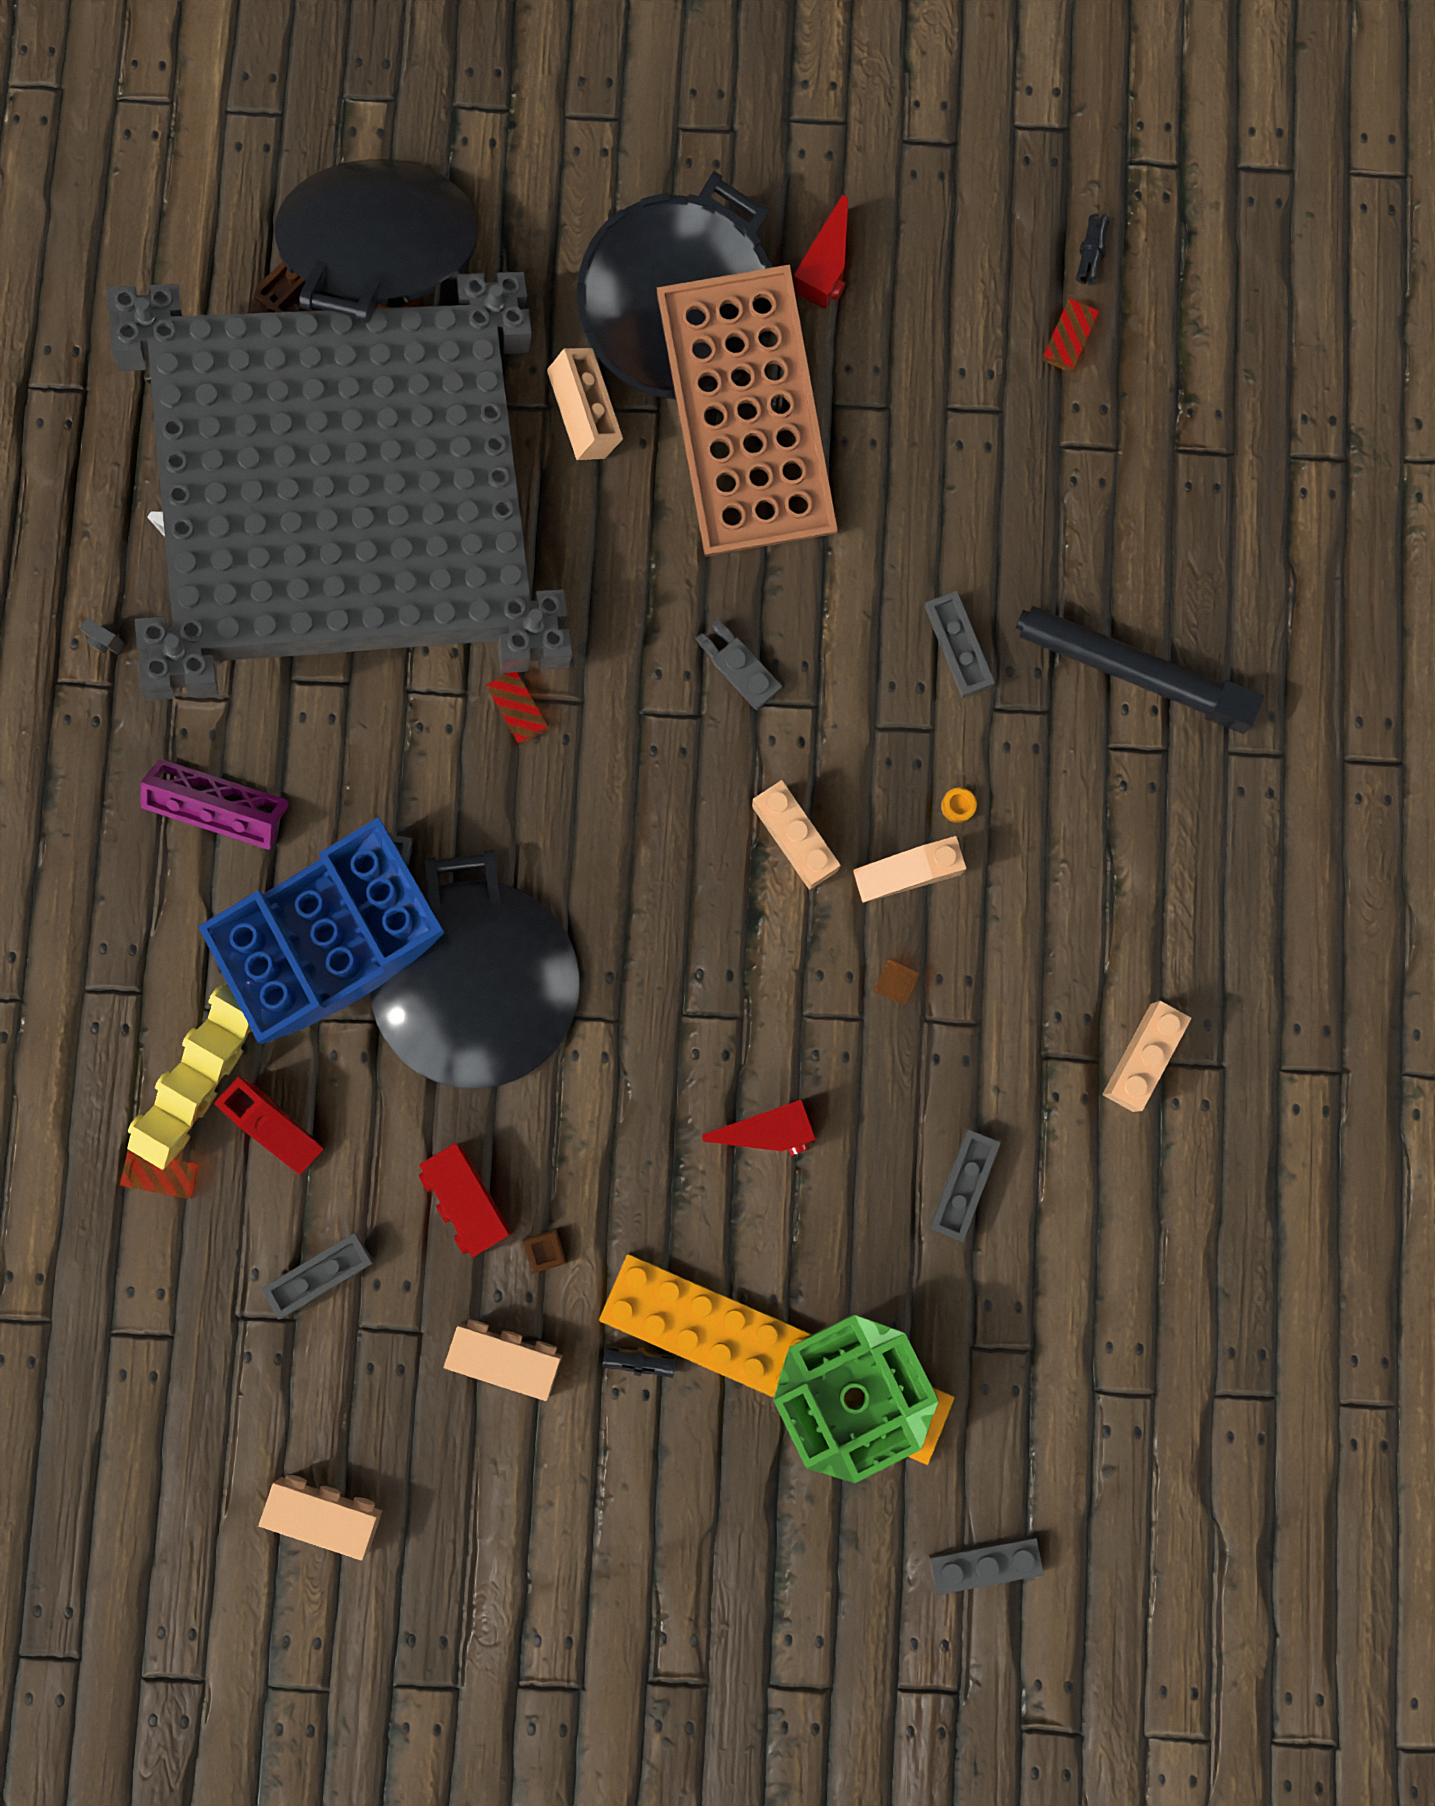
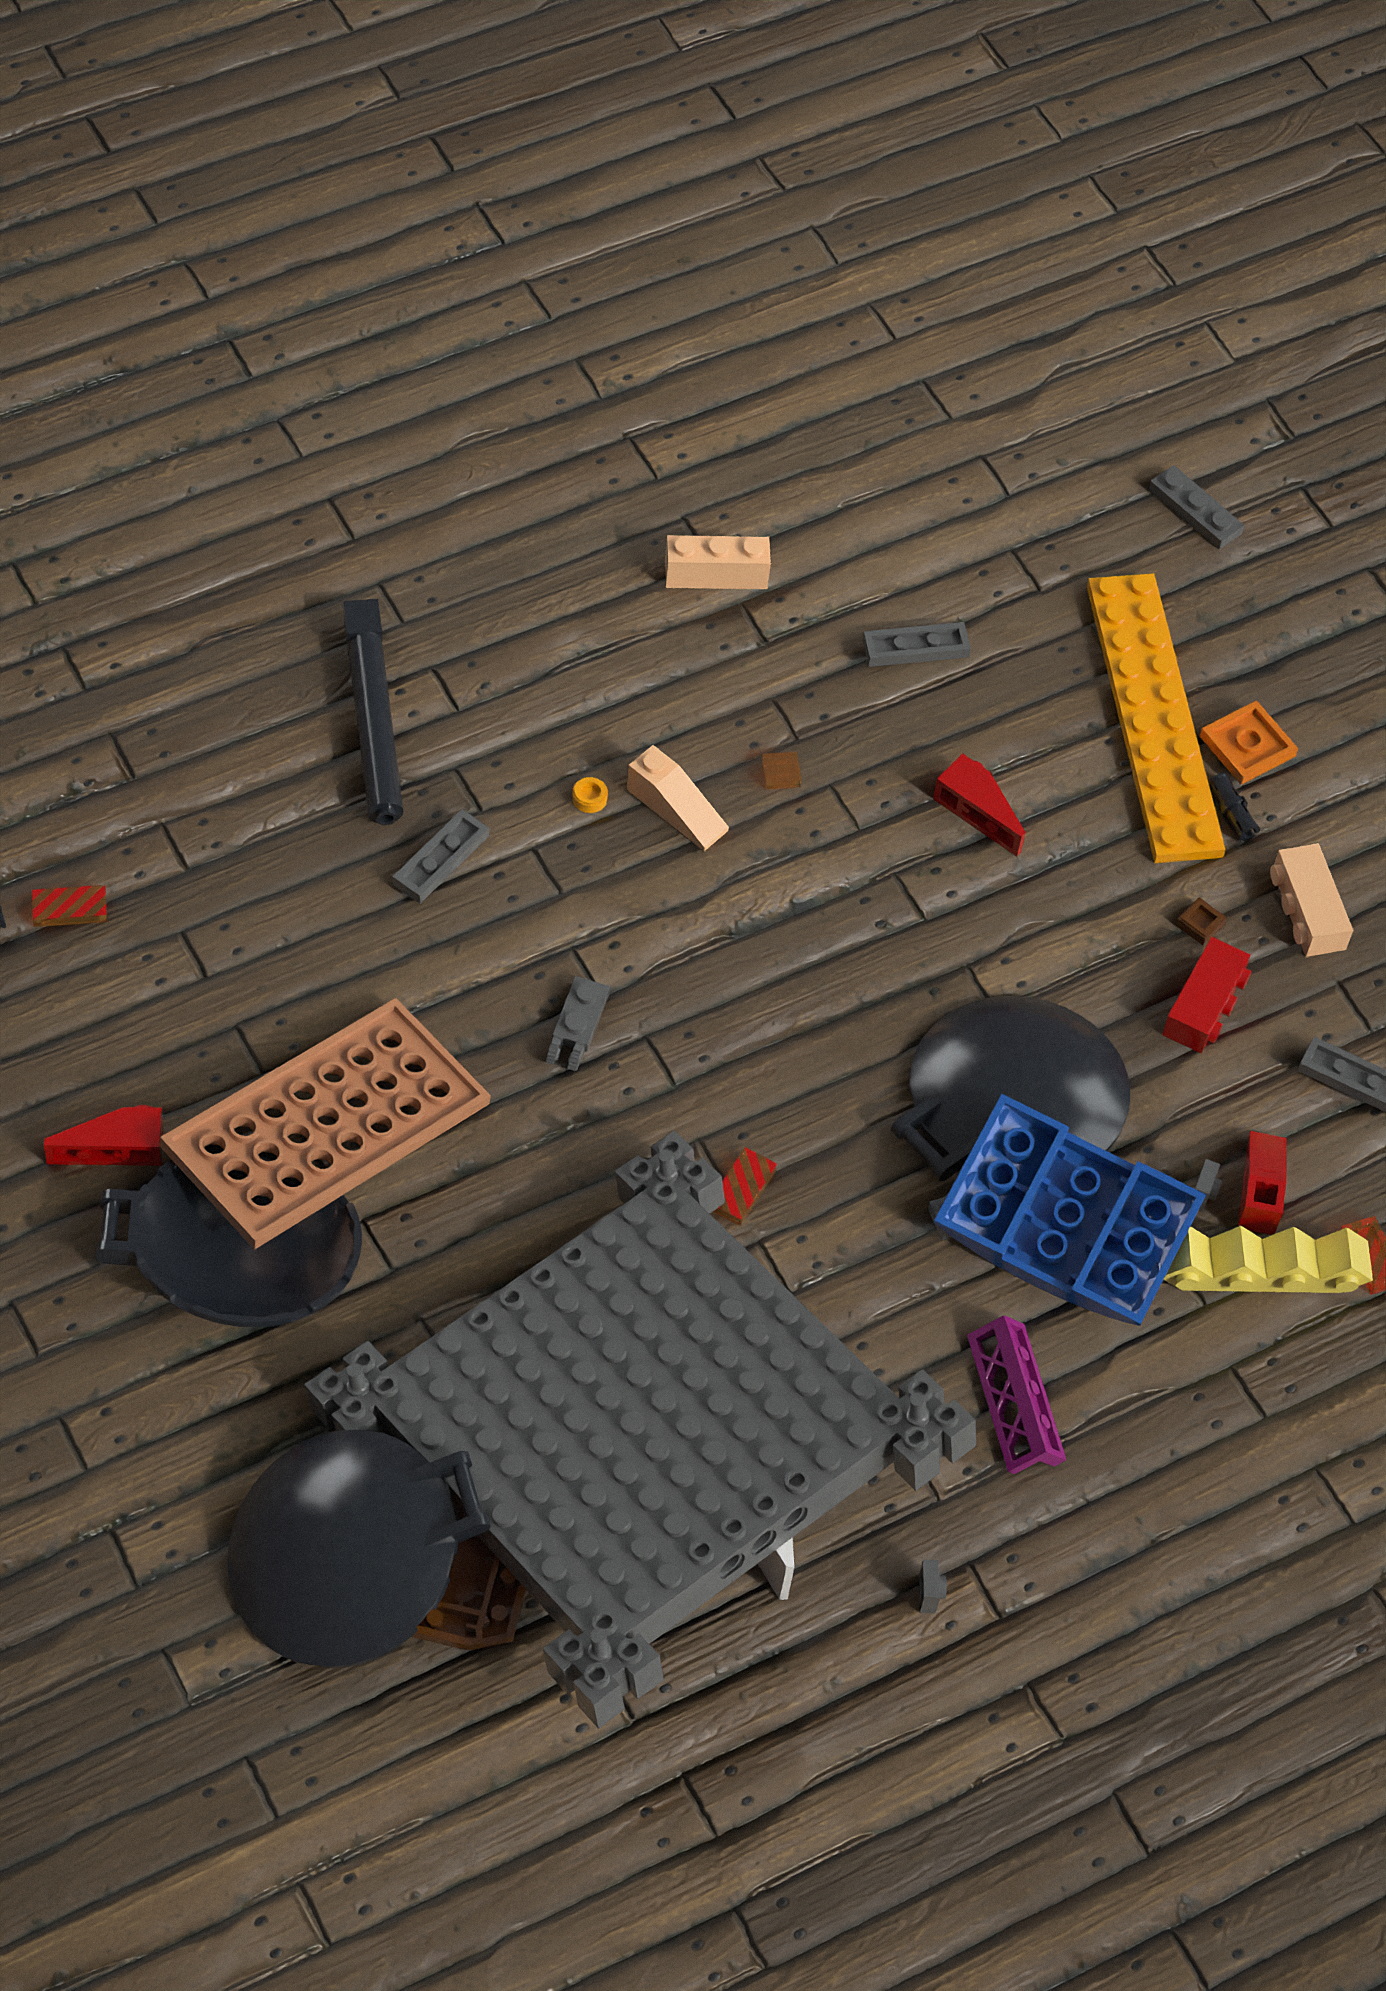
camera: 125 degrees left, 25 degrees down
light nougat brick [547,348,623,460] -> none
light nougat brick [752,780,841,890] -> none
bright green piece [773,1314,939,1483] -> none
none -> dark grey plate [1195,1159,1222,1212]
none -> orange plate [1200,700,1298,785]

